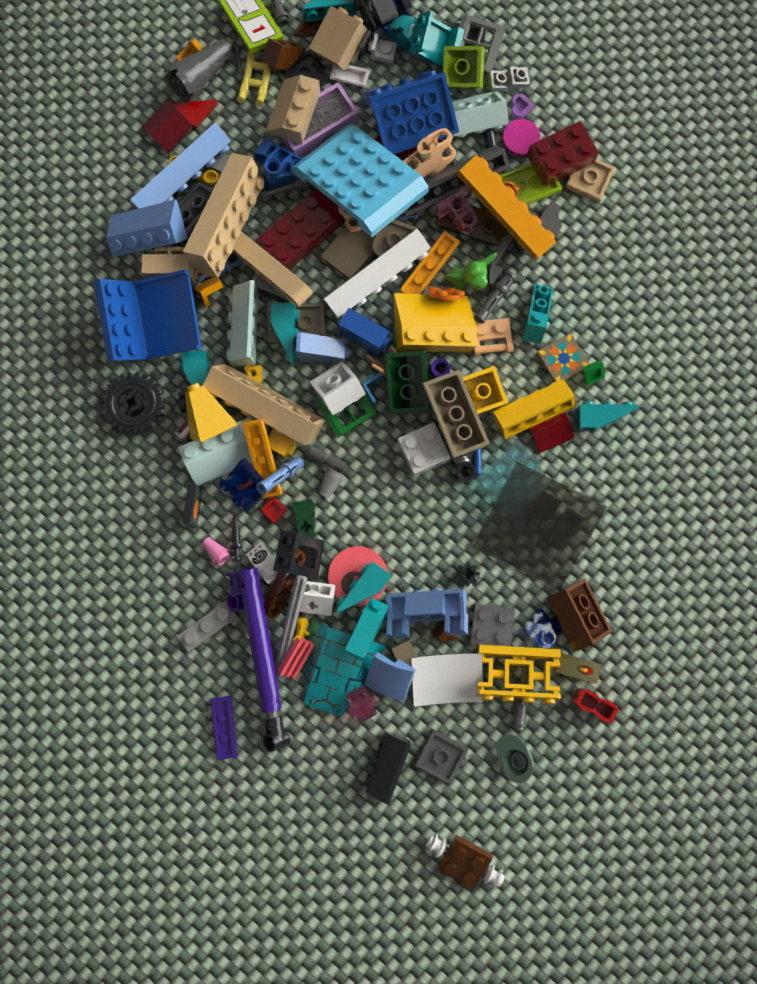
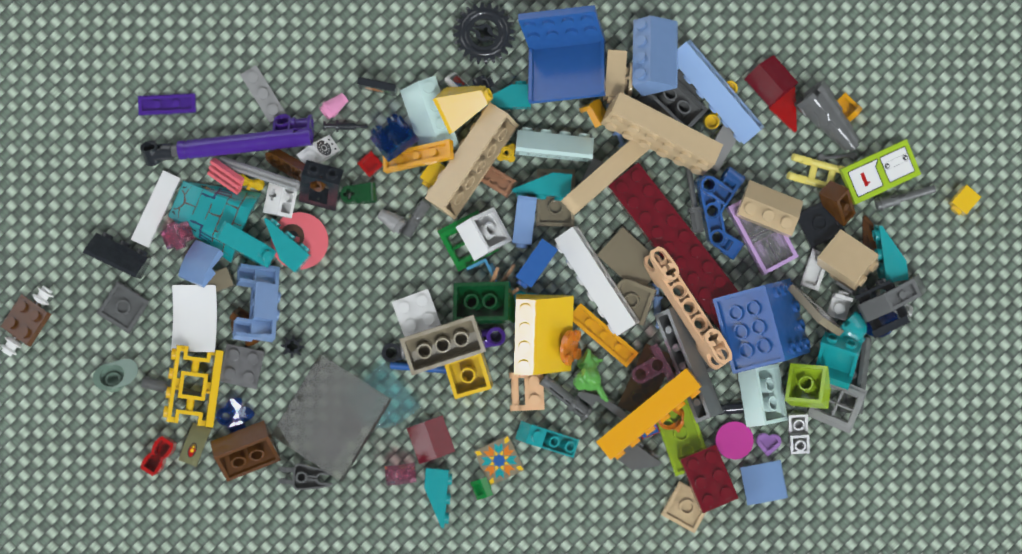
camera: 85 degrees right, 5 degrees up
medium blue pin [257,456,304,495] -> none
medium azure slope [291,124,428,237] -> none
yellow brick [493,379,575,439] -> none
none -> white tile [131,170,181,248]
none -> dark grey hinge [278,462,333,490]
none -> clear pink brick [384,463,417,485]
none -> nougat plate [481,166,518,198]
none -> medium blue slope [740,460,788,505]
none -> dark tan tile [788,284,844,336]

